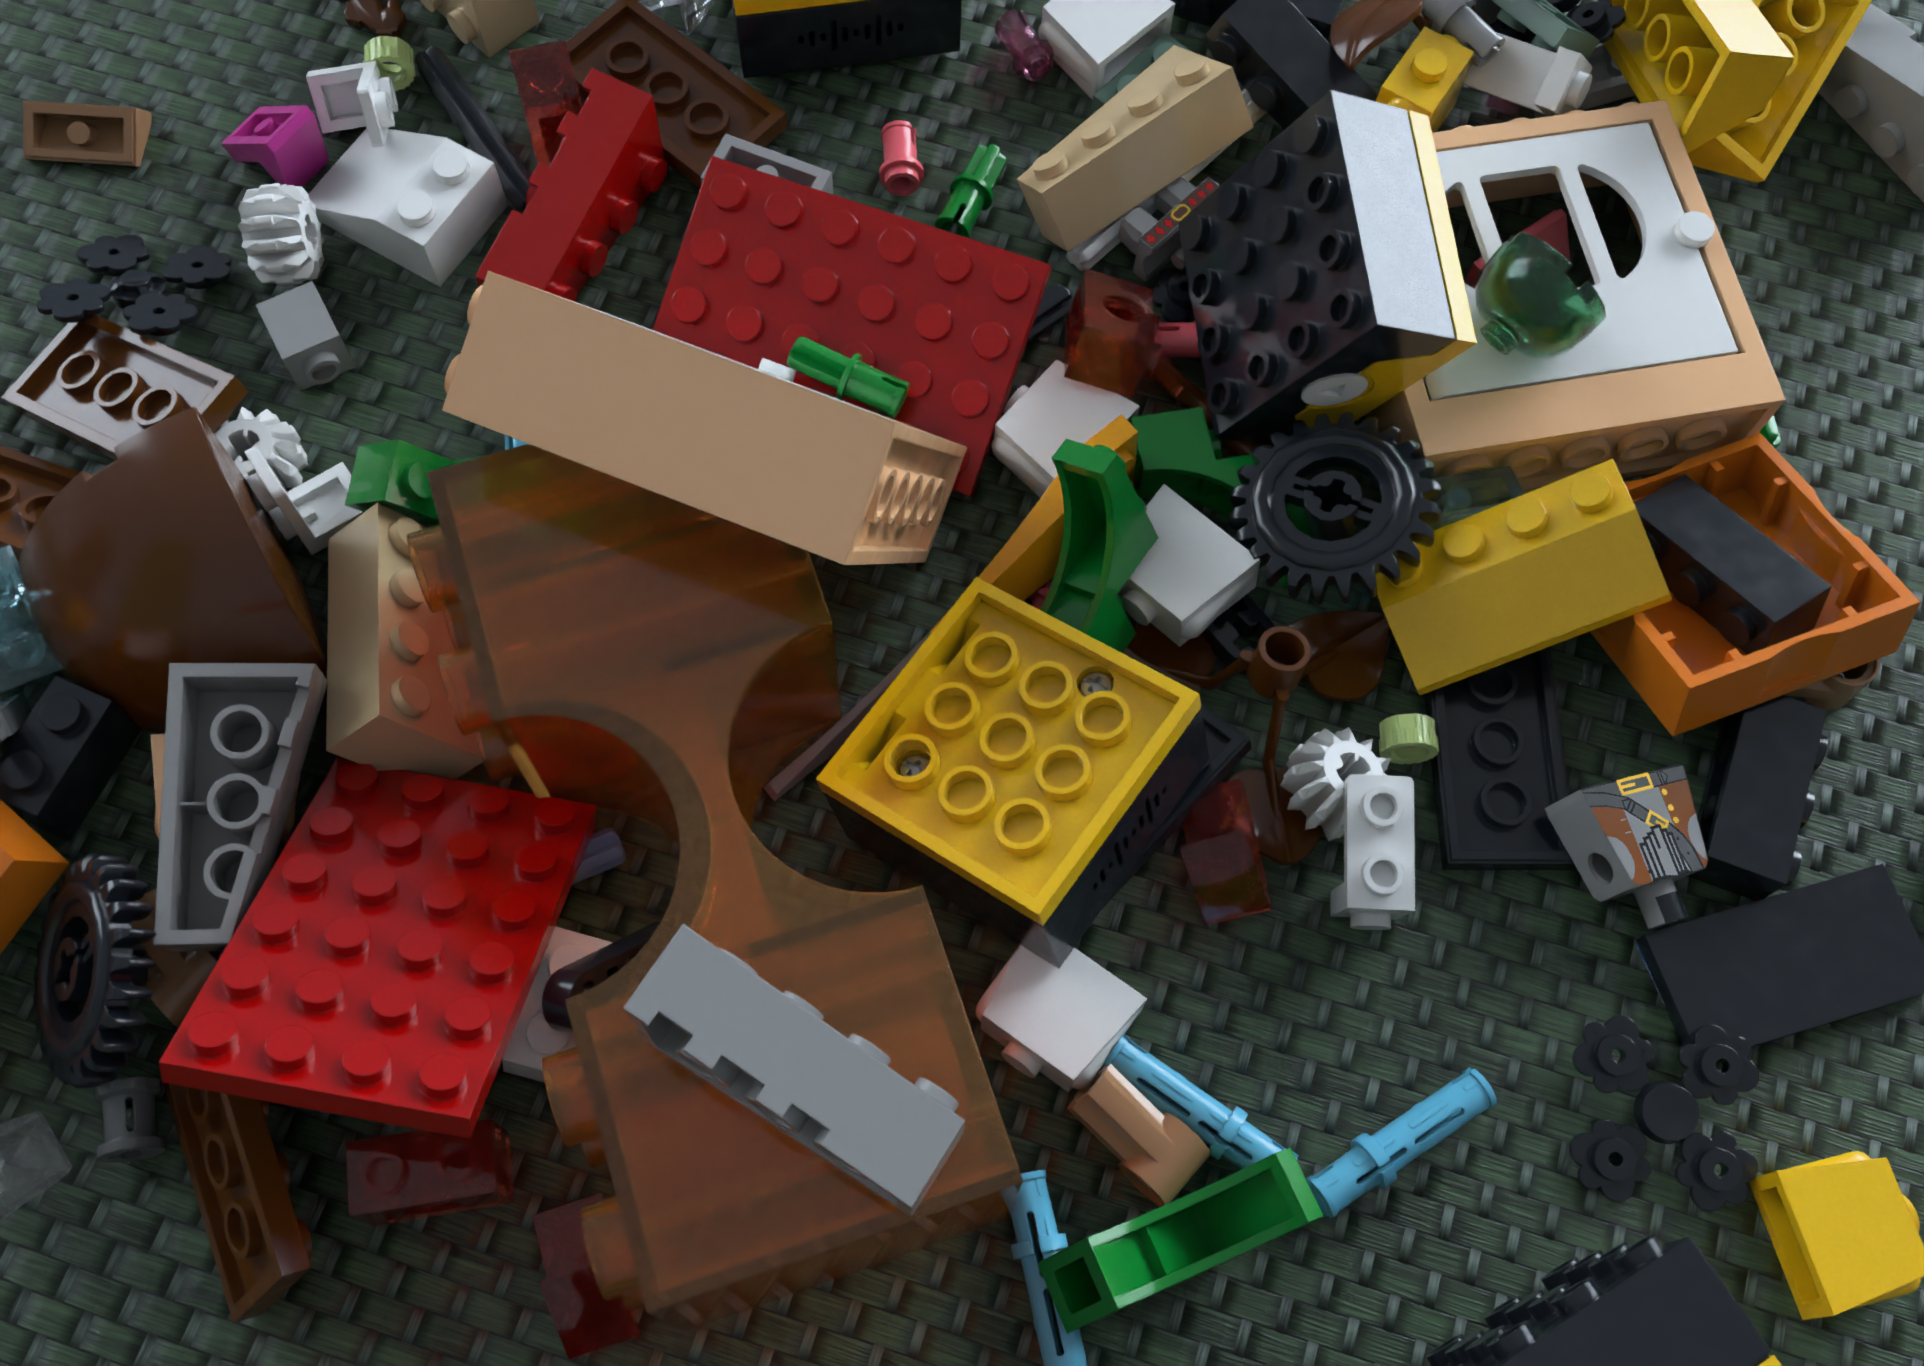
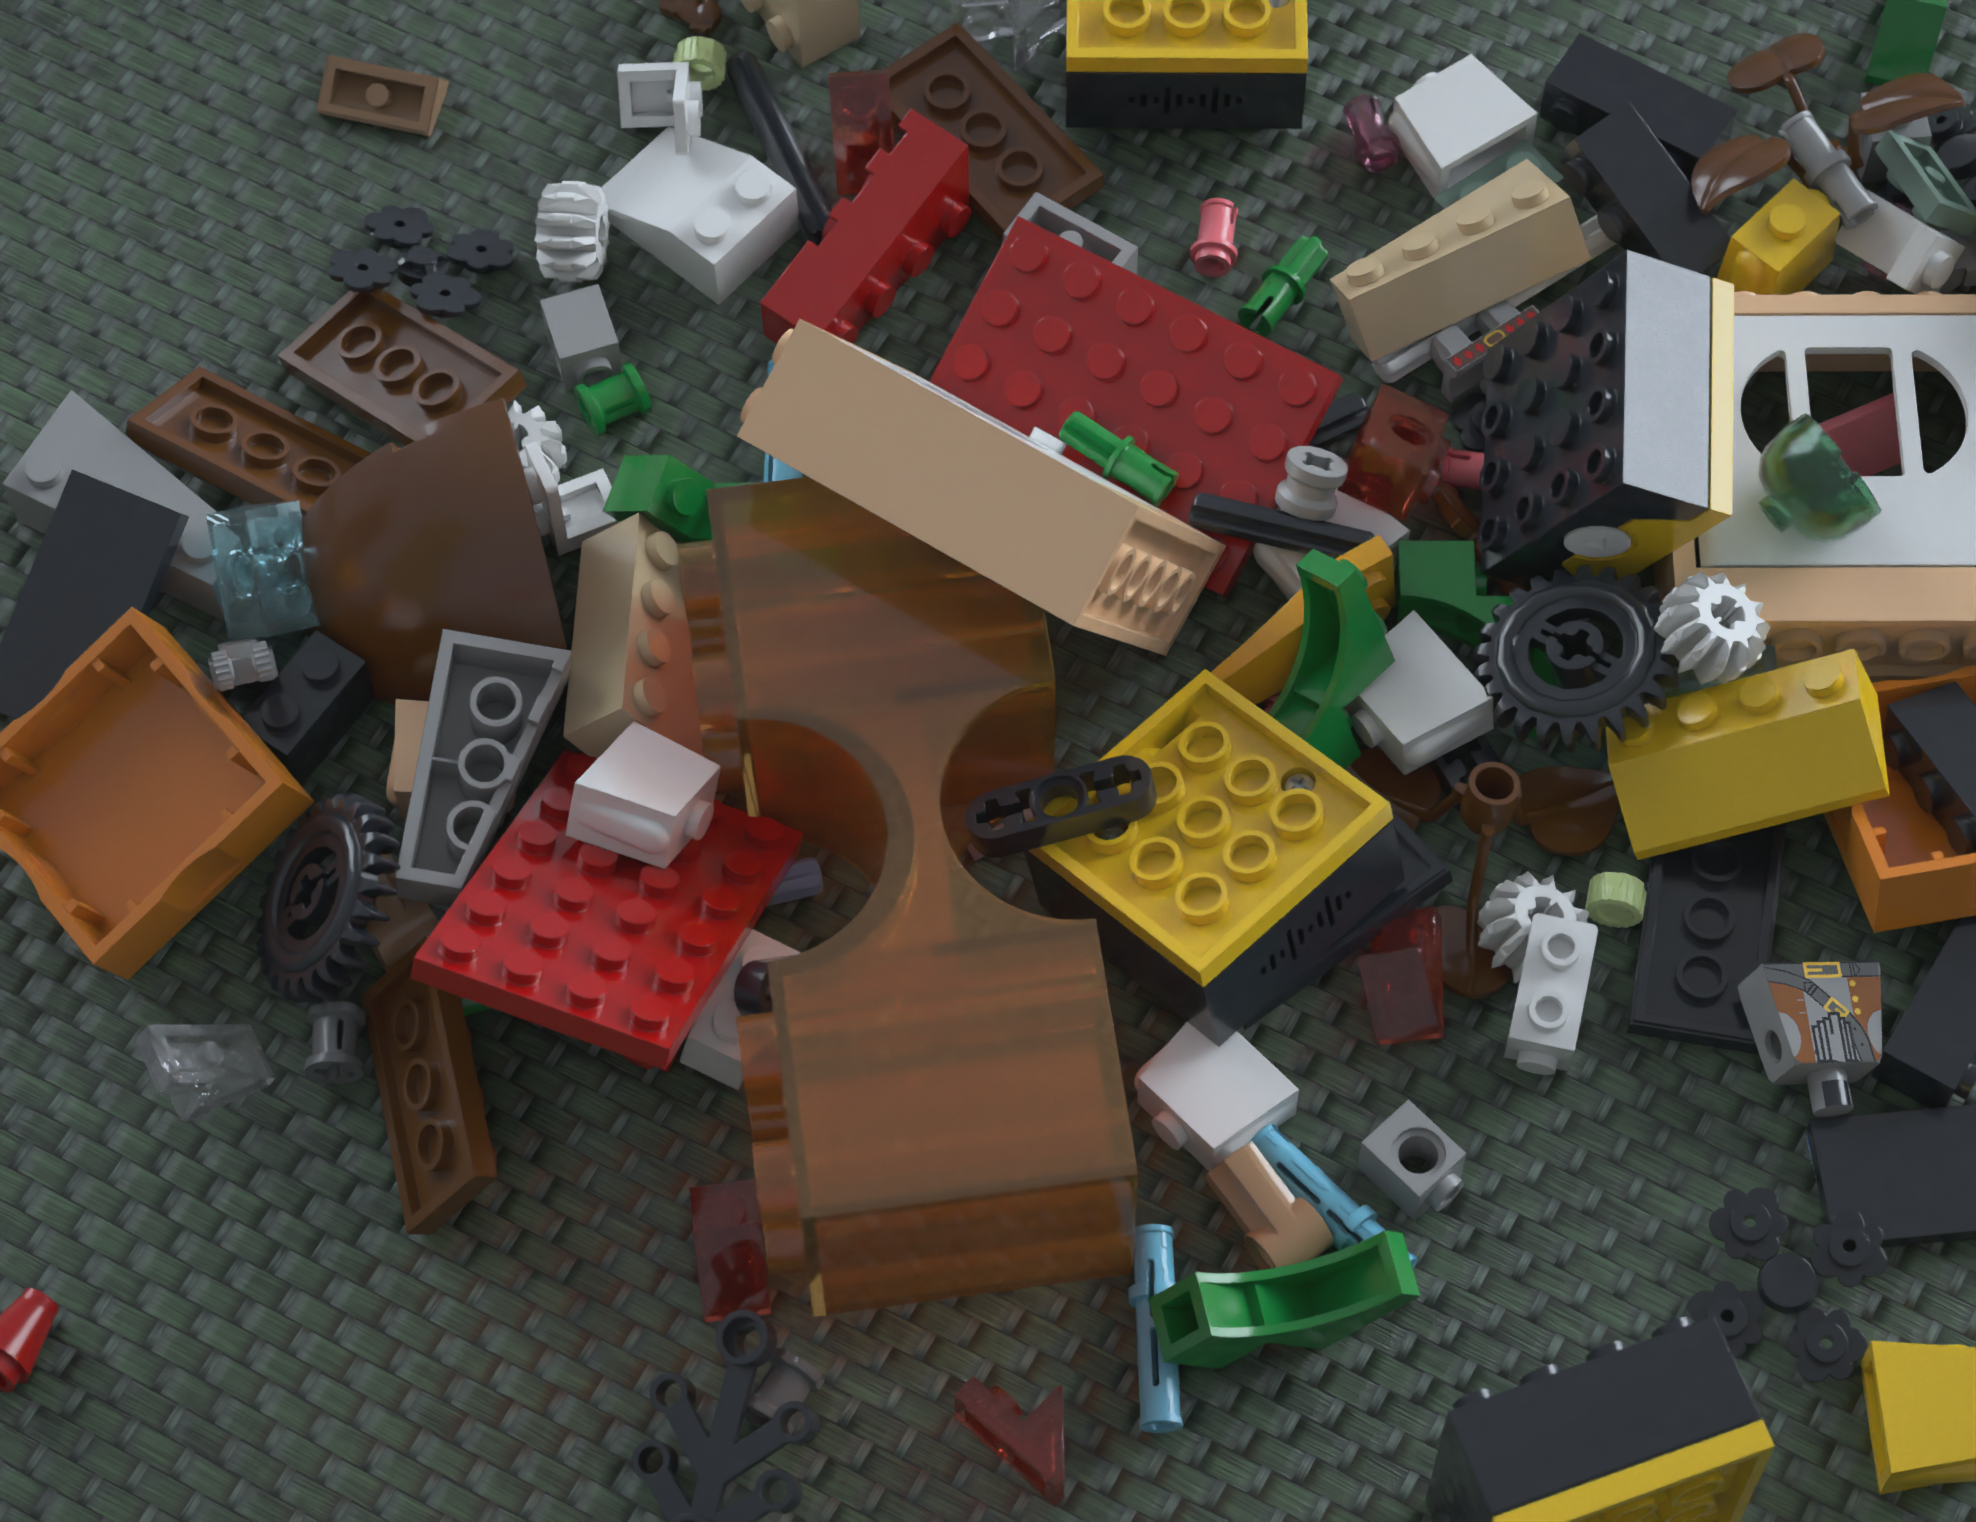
camera: 15 degrees right, 5 degrees down
dark pink slope [221,105,329,187] -> none
clear red brick [346,1119,514,1226] -> none
light grey wedge [623,924,966,1217] -> none
medium azure pin [1306,1067,1497,1219] -> none
none -> white torso [565,721,721,869]
none -> green bush [573,362,652,437]
none -> black beam [965,755,1157,858]
none -> black axle [1189,492,1375,559]
none -> light grey wheel [1274,446,1348,521]
none -> light grey brick [1357,1099,1467,1221]
none -> white gear [1654,571,1771,685]

